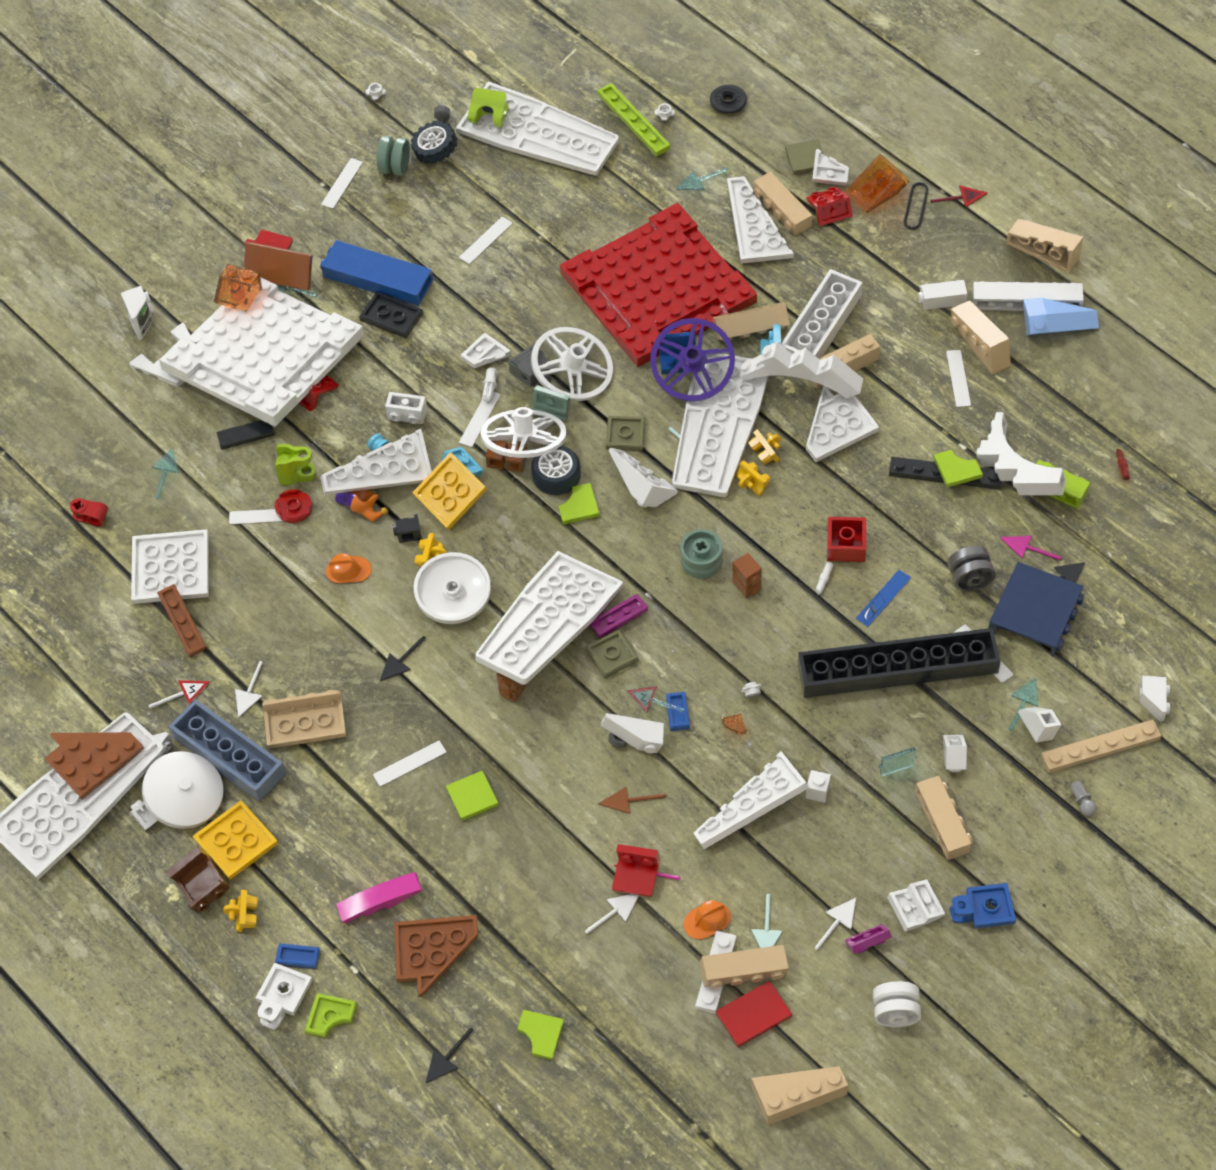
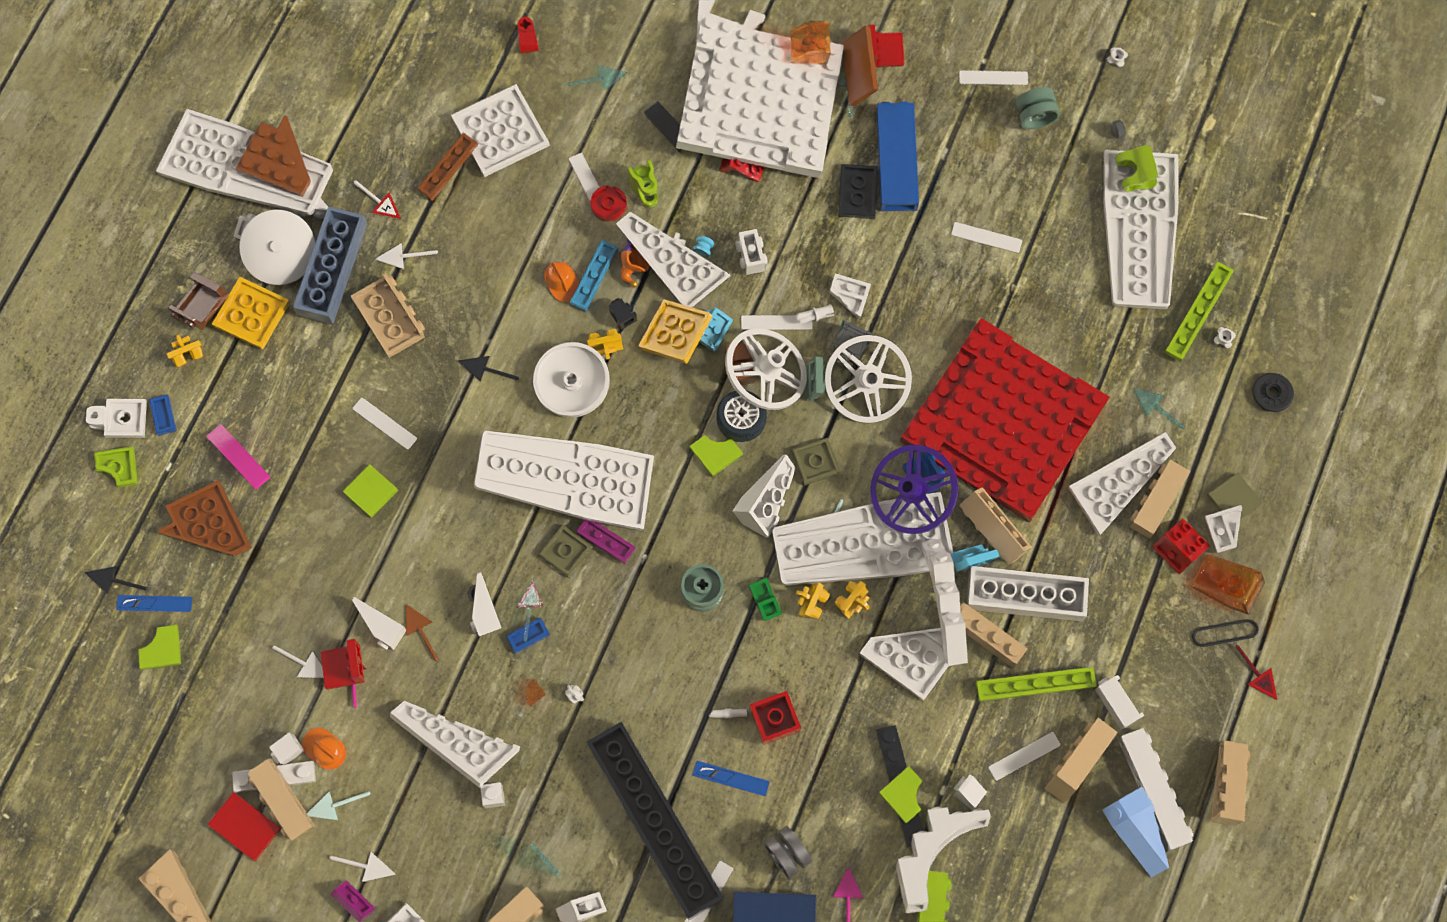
camera: 60 degrees right, 15 degrees up
black wheel [411,121,458,164] -> none
dark orange piece [732,553,762,598] -> none
none -> blue sticker [117,595,192,612]
none -> white brick [270,733,305,765]
none -> white slope [352,597,406,650]
none -> dark azure tile [569,240,618,312]
none -> green slope [748,578,782,622]
none -> white slope [953,774,987,810]
none -> lime plate [976,667,1097,702]

